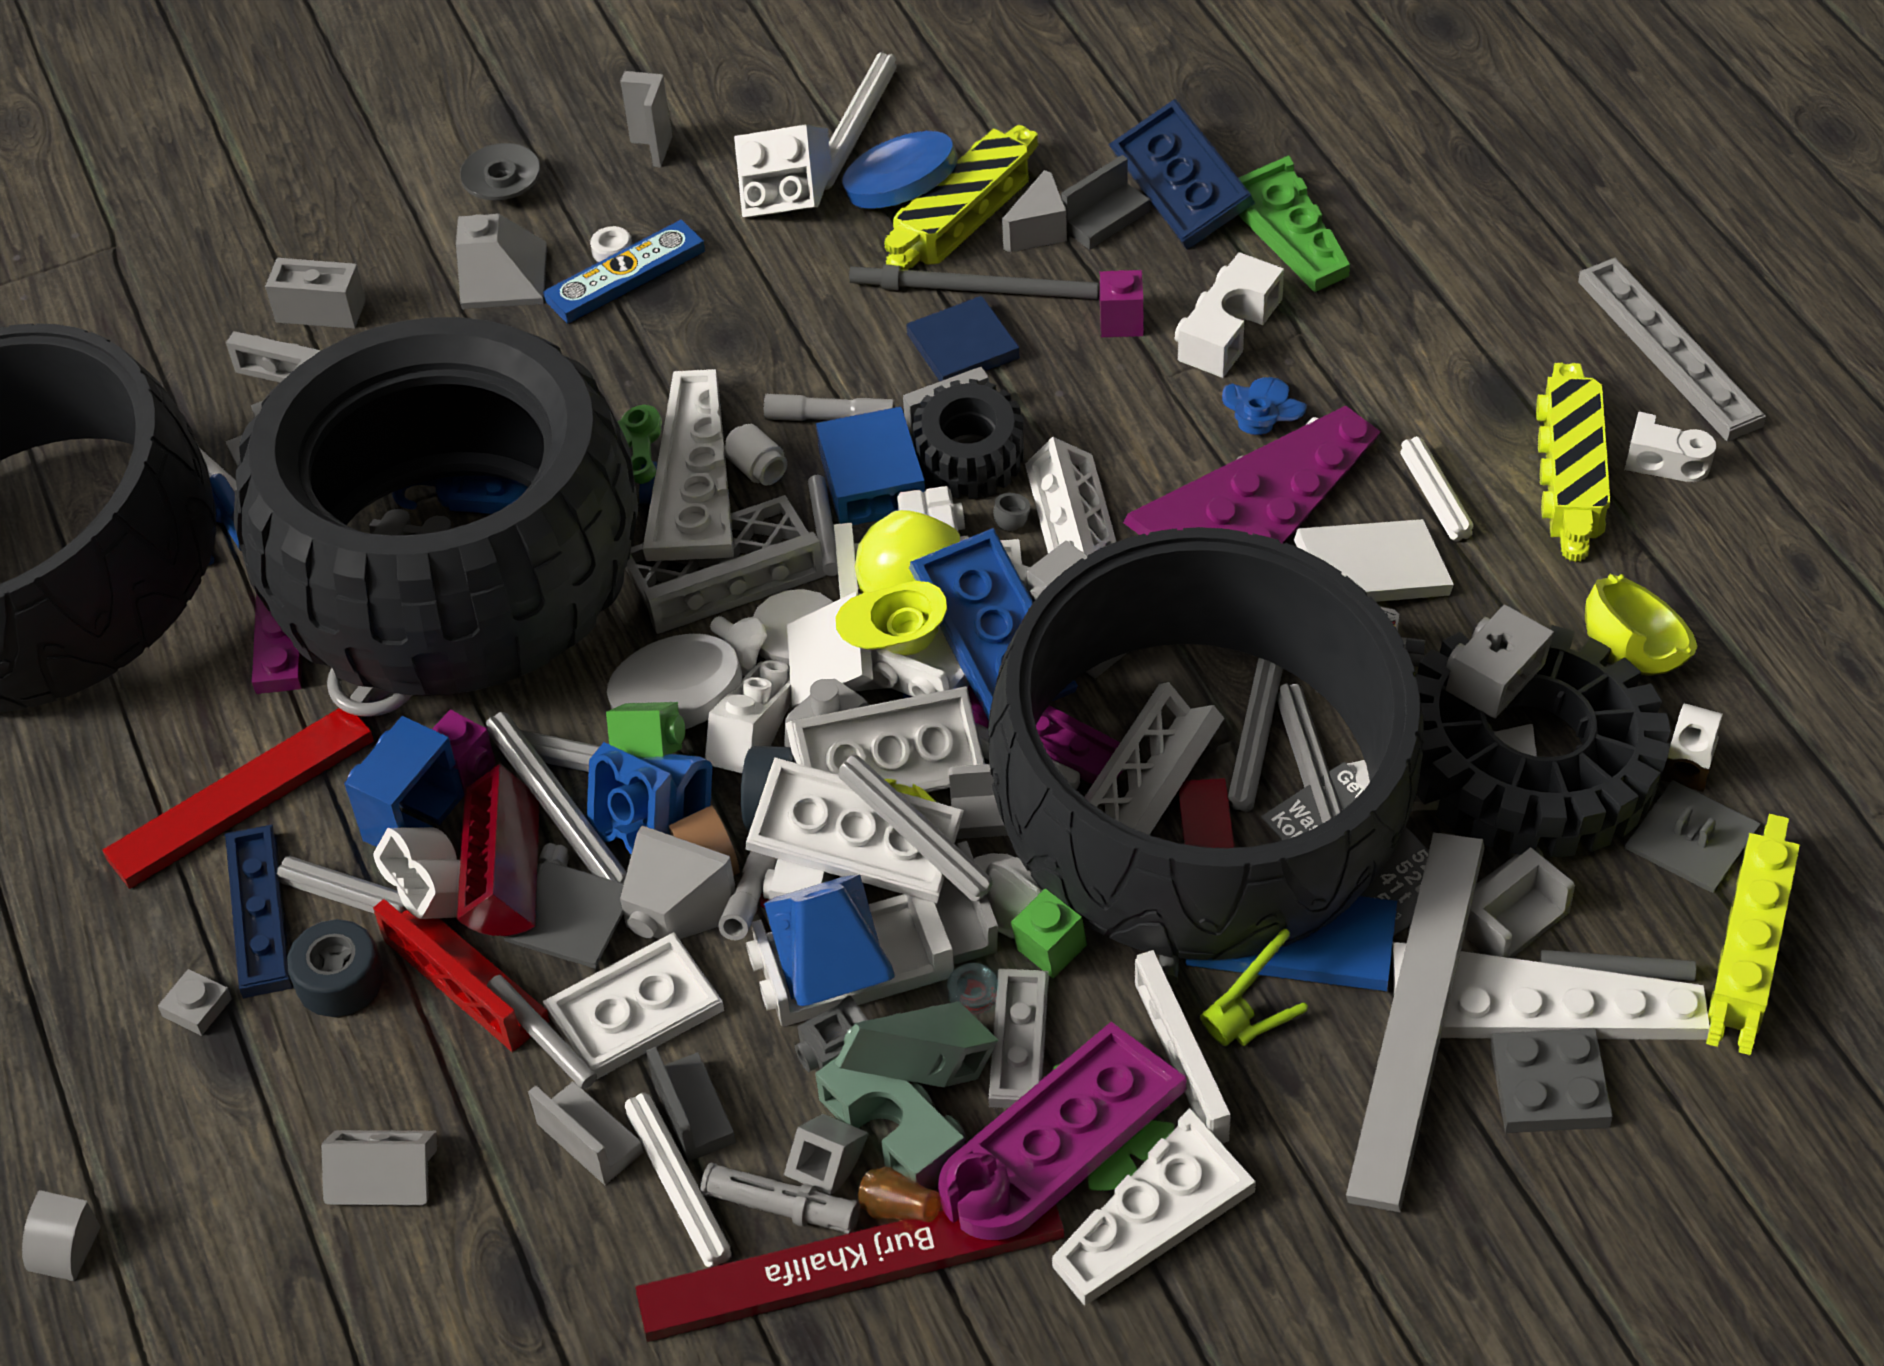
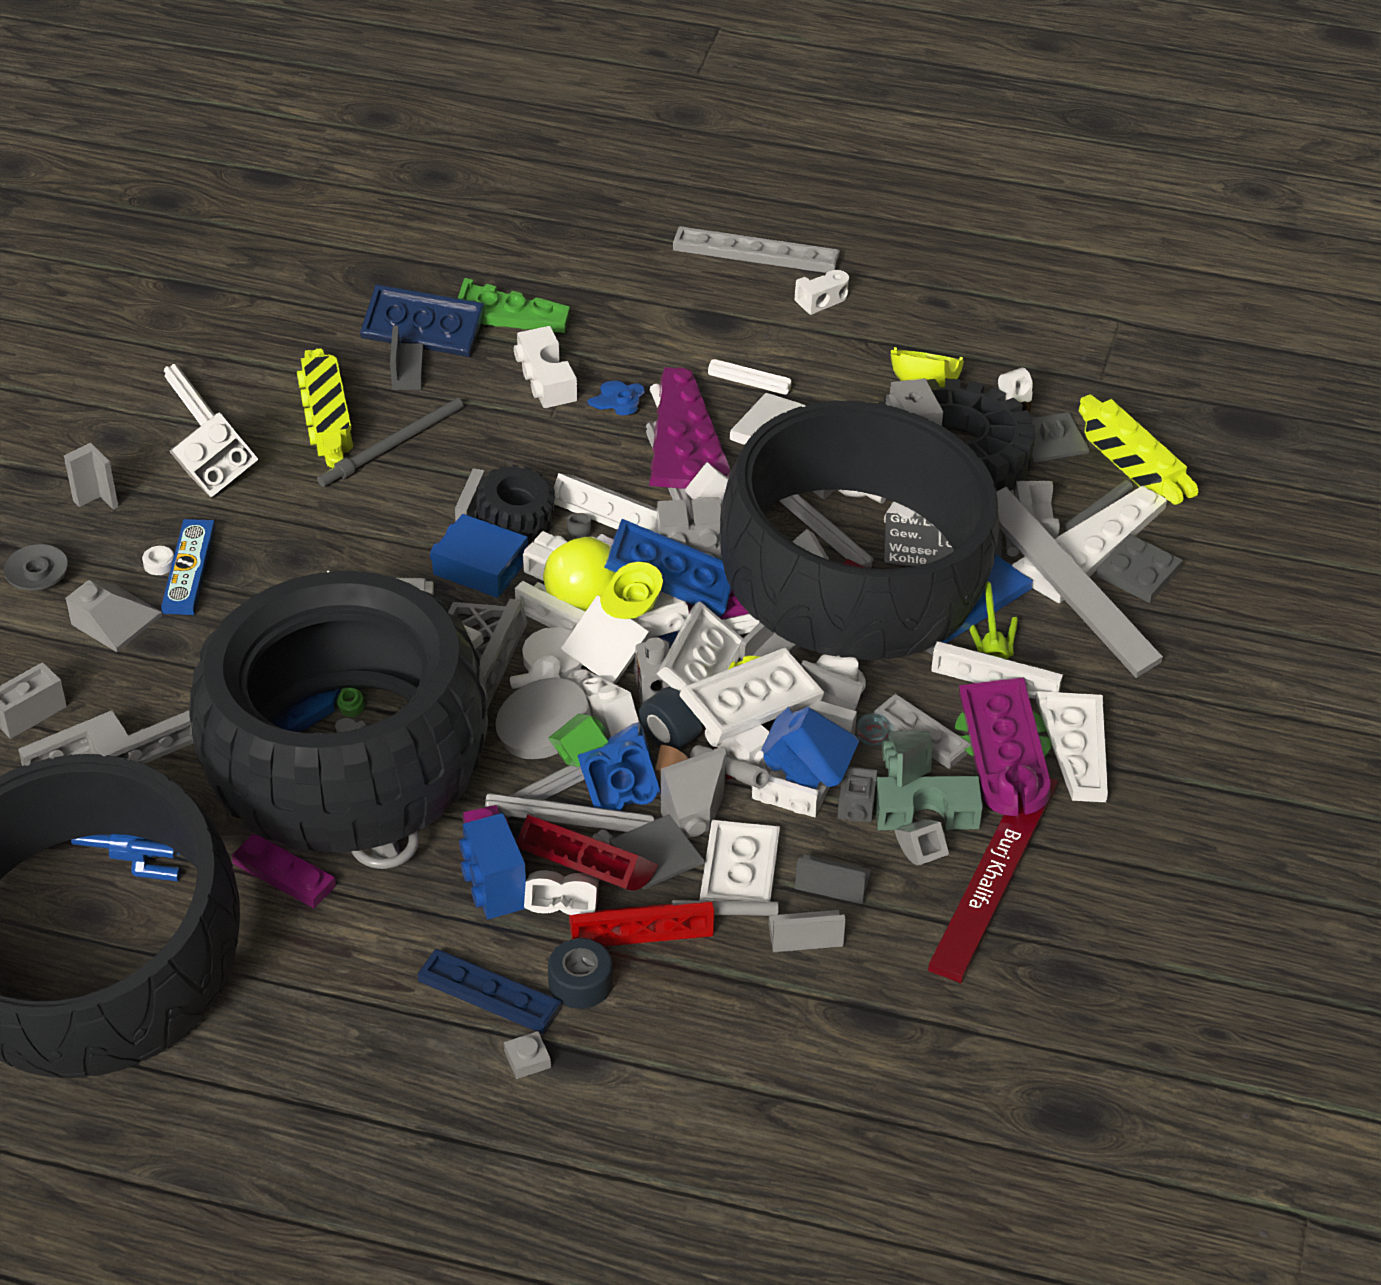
camera: 55 degrees left, 5 degrees down
light grey brick [22,1190,101,1282] -> none
red tile [102,708,374,889] -> none
light grey axle [277,856,406,914] -> none
light grey panel [322,1130,437,1205] -> none
white axle [625,1093,731,1268] -> none
light grey pin [701,1163,860,1234] -> none
light grey piece [764,394,895,421] -> none
light grey bar [808,475,838,576] -> none
light grey axle [838,755,993,902] -> none
blue piece [842,131,958,208] -> none
clear orange cone [858,1166,941,1222] -> none
dark blue tile [906,296,1020,381] -> none
light grey slope [1002,170,1067,252] -> none
bright green brick [1011,888,1087,979] -> none
magenta brick [1099,270,1143,338] -> none
light grey axle [1276,683,1342,823] -> none
neon yellow hinge [1536,363,1610,562] -> none

